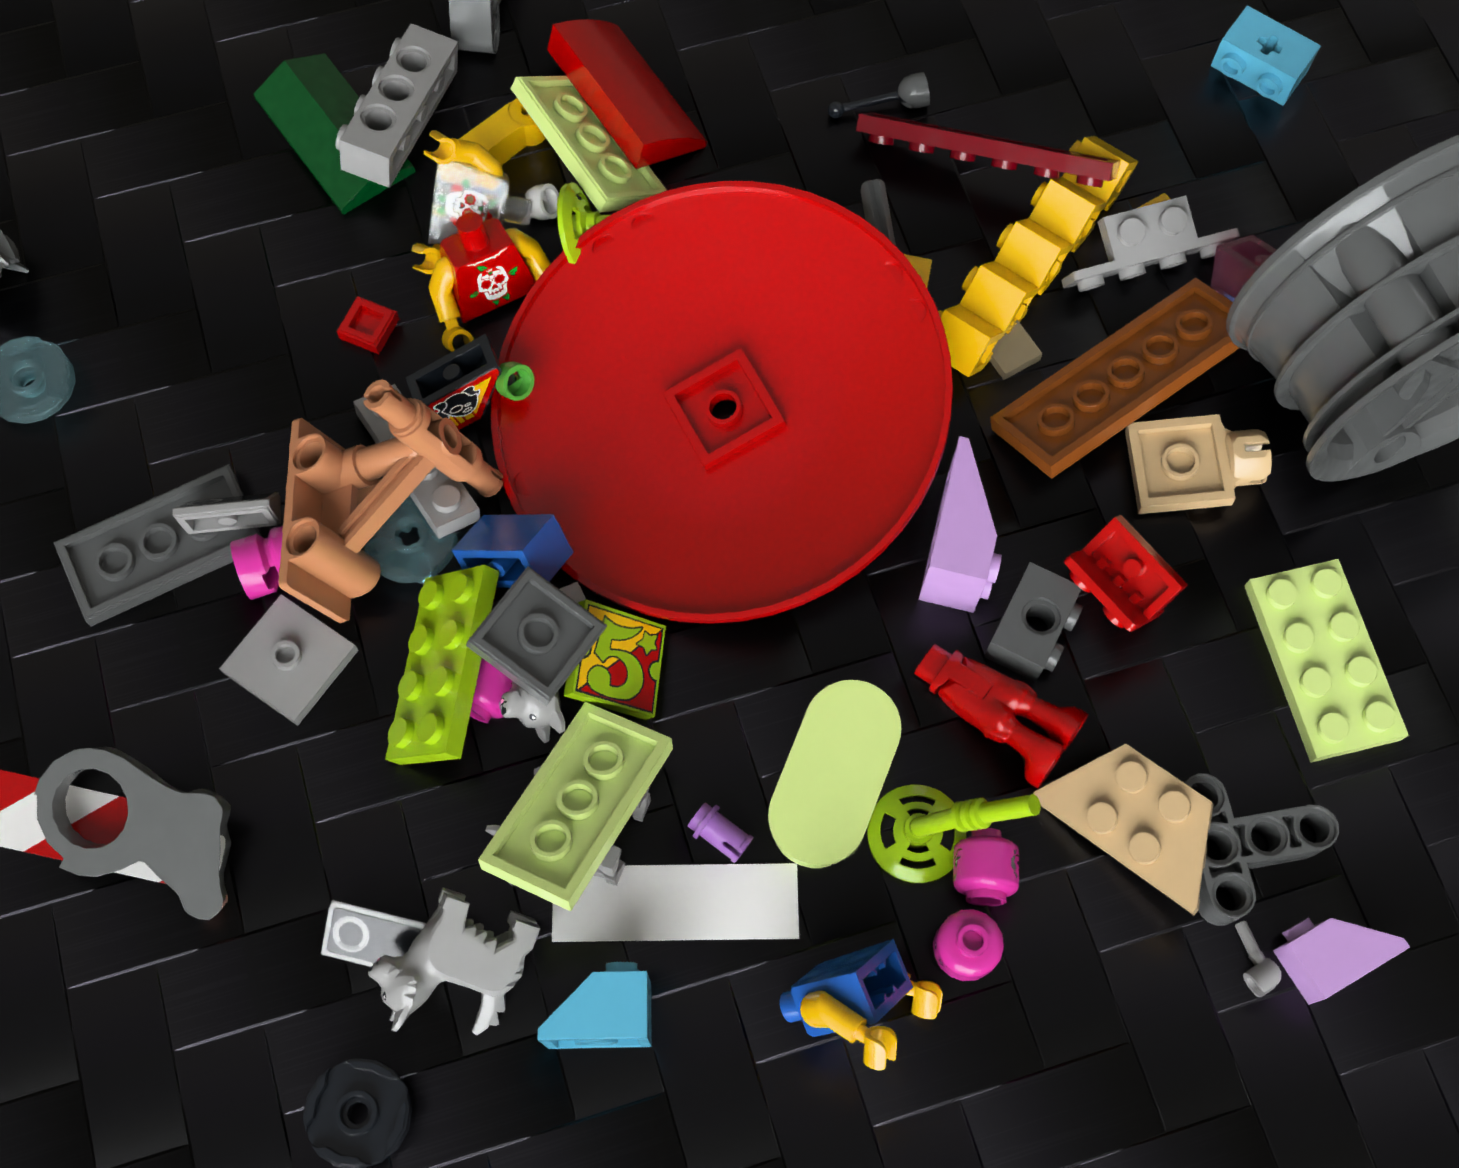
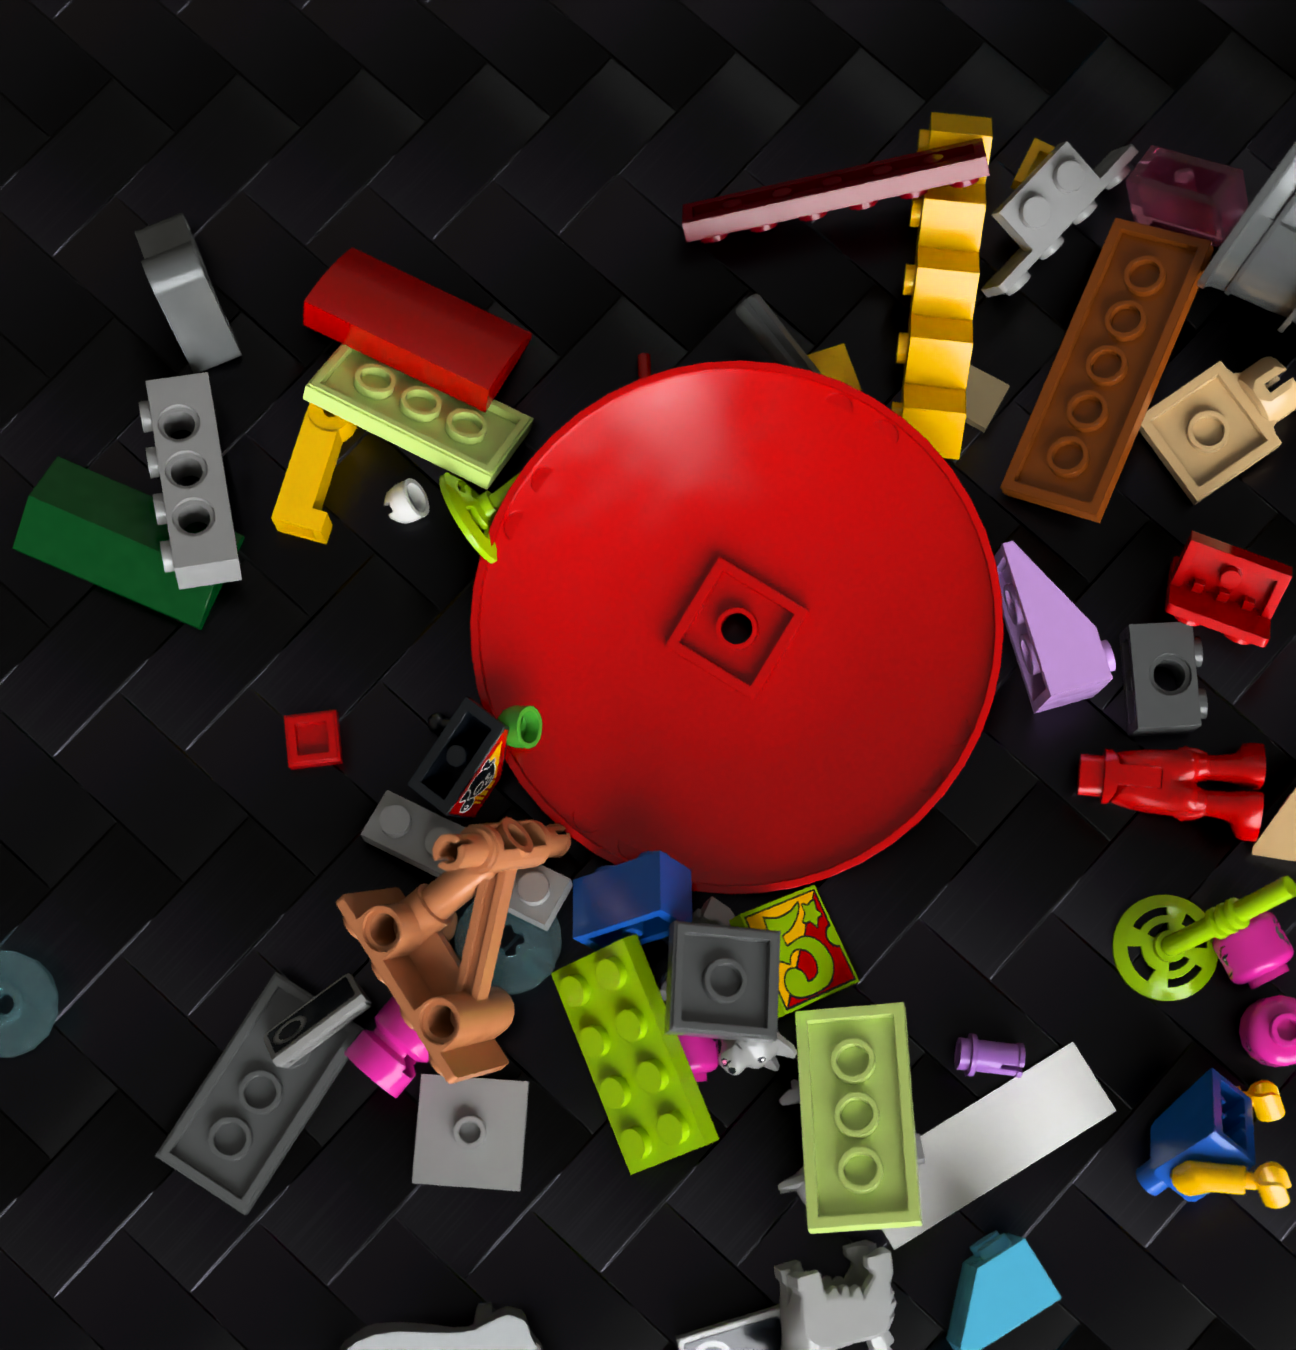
camera: 30 degrees left, 10 degrees up
torso [412,130,532,274] -> none
torso [428,212,551,352] -> none
yellowish green tile [768,680,901,868] -> none
hinge [827,72,930,118] -> none

